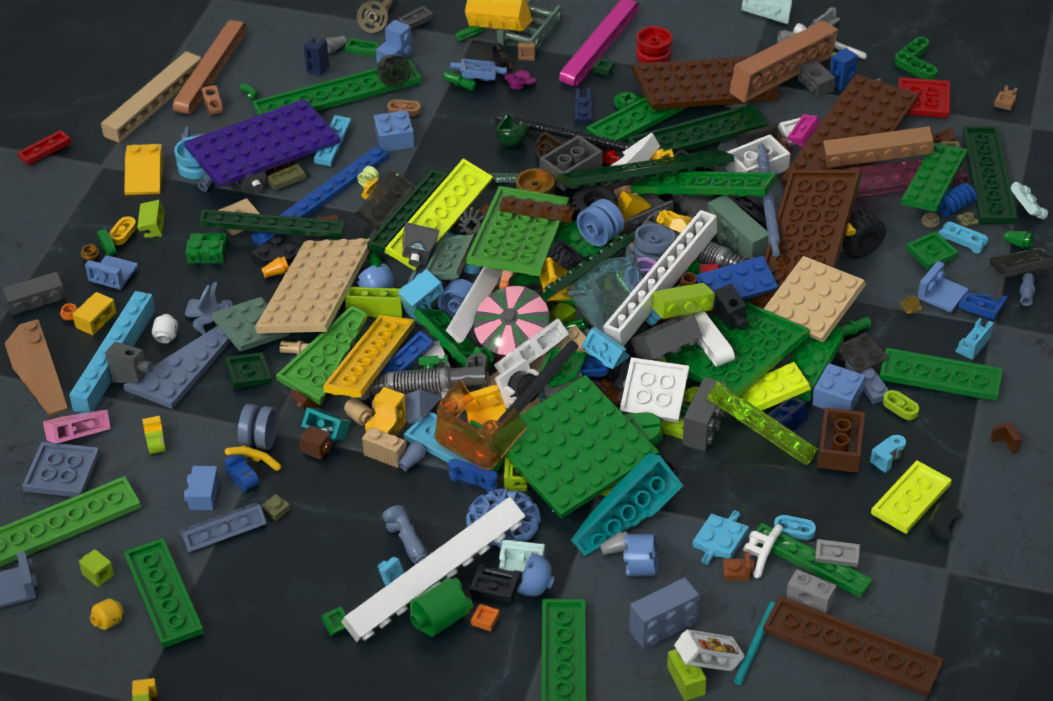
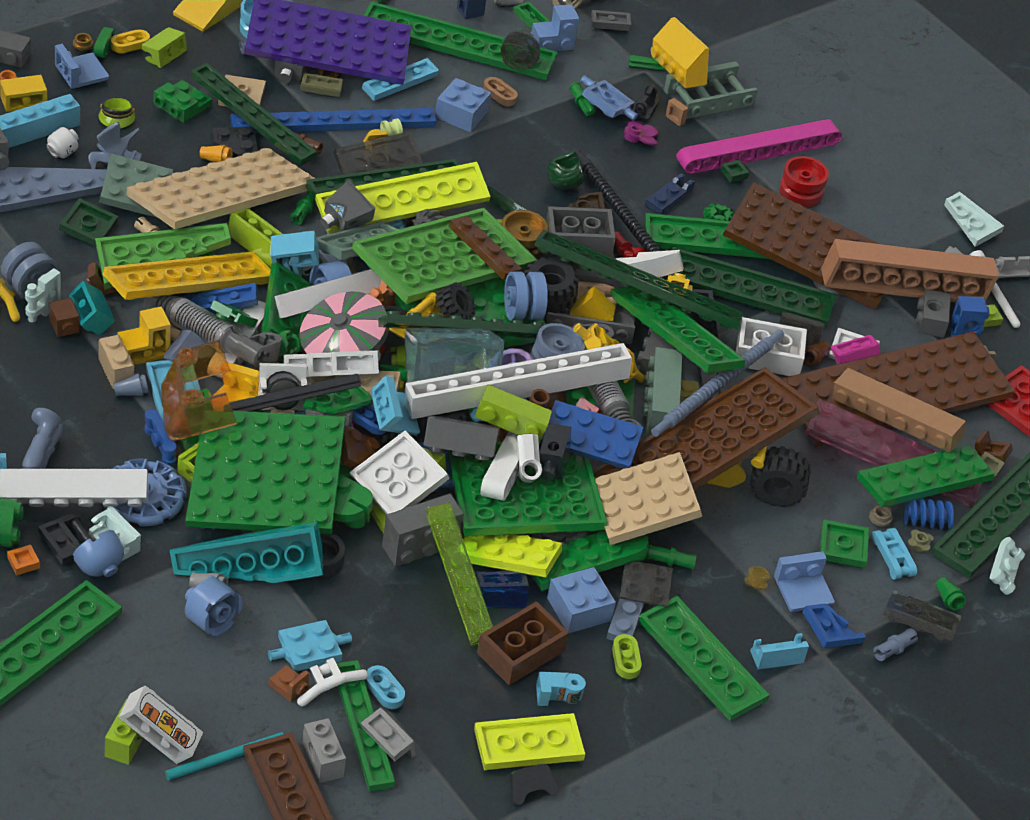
camera: 30 degrees right, 0 degrees up
tan brick [344,399,373,426] -> none
medium blue cylinder [356,264,394,288] -> none
sand blue brick [629,577,699,649] -> none
reddish brown bracket [990,422,1023,454] -> none
none -> light aqua plate [25,268,61,322]
none -> lime piece [99,97,135,129]
none -> white piece [517,434,542,483]

